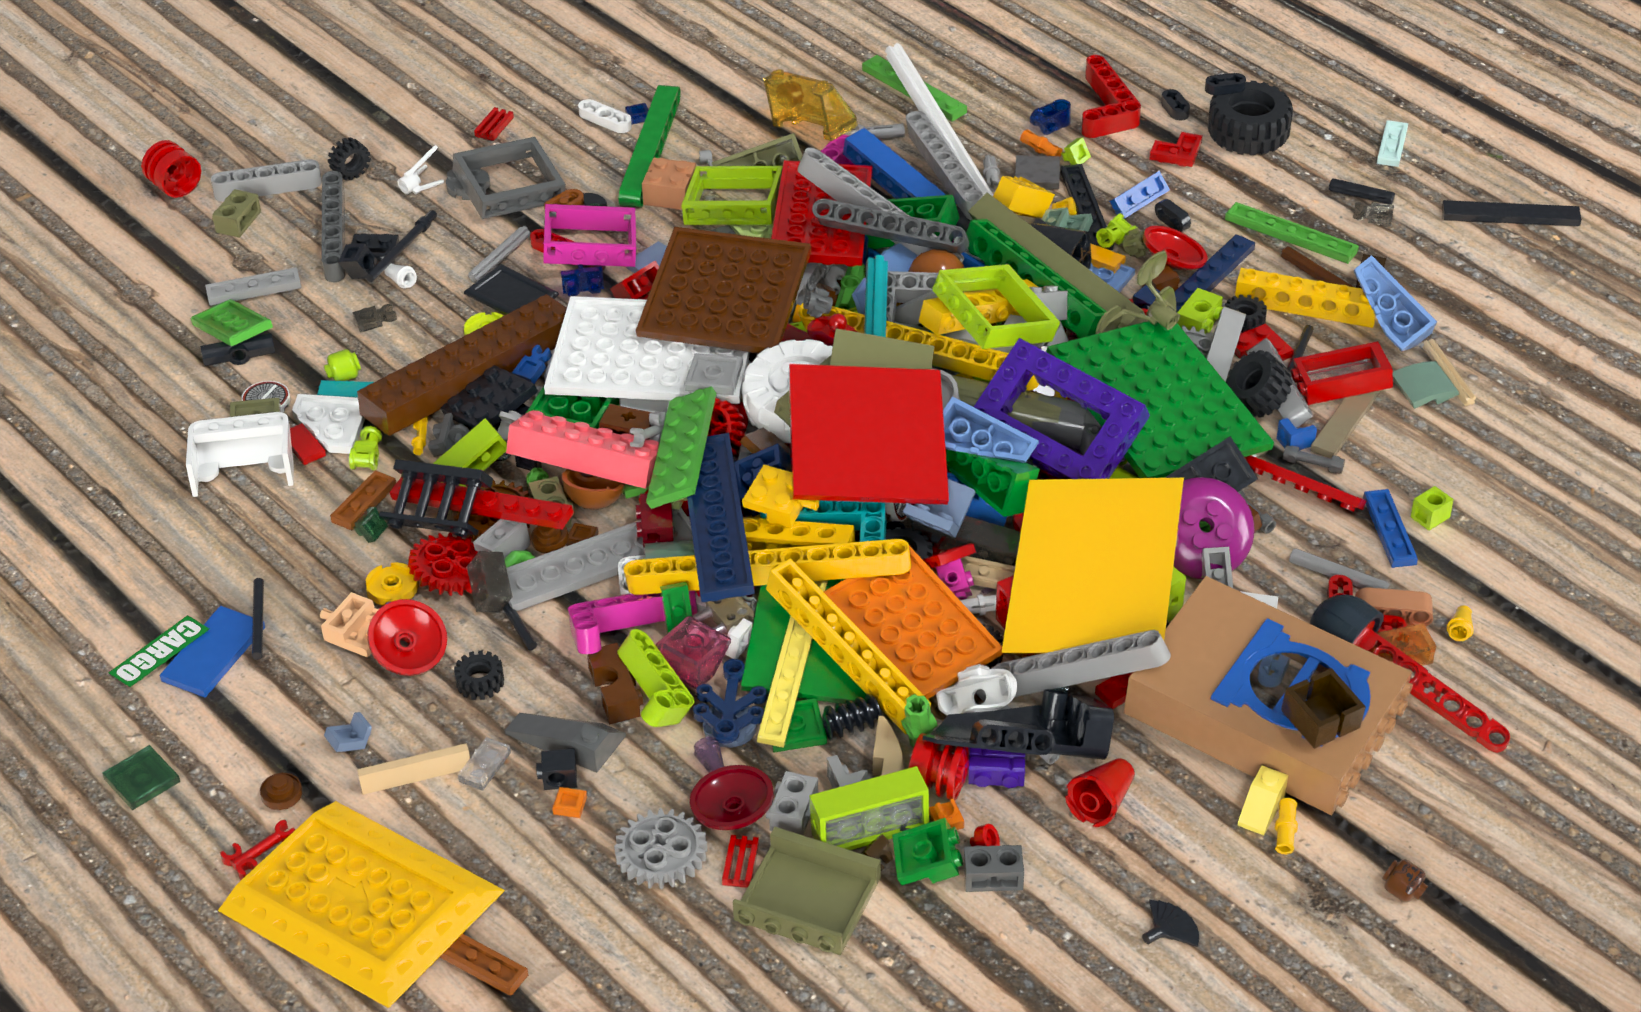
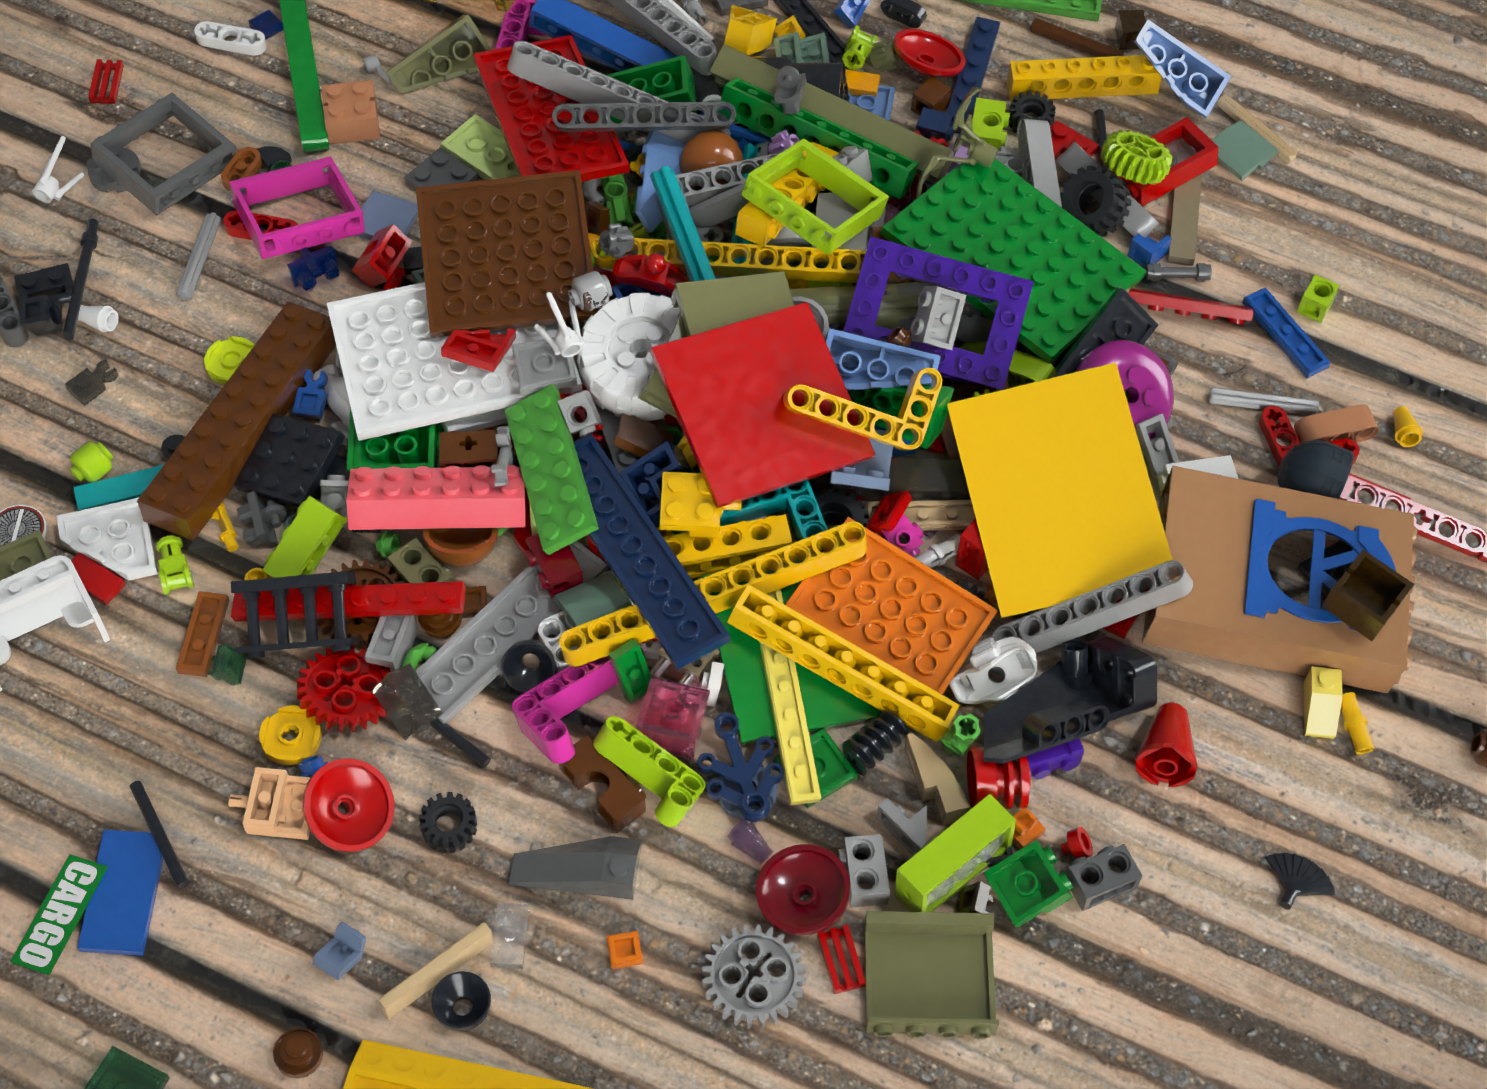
camera: 25 degrees left, 15 degrees up
black piece [464,264,559,315] -> none
black brick [536,749,577,790] -> none
lime window [681,166,783,225] -> none
clear orange brick [1372,623,1436,666] -> none
none -> black piece [431,971,491,1031]
none -> red wing [441,329,516,372]
none -> black piece [501,640,556,693]
none -> white plant [534,292,585,358]
none -> light grey brick [558,390,602,436]
none -> light grey head [568,271,612,312]
none -> dark grey hips [774,66,807,114]
none -> yellow beam [783,368,942,450]
none -> reddish brown plate [886,326,912,347]
none -> light grey bracket [910,286,966,351]
none -> lime gear [1101,130,1173,185]

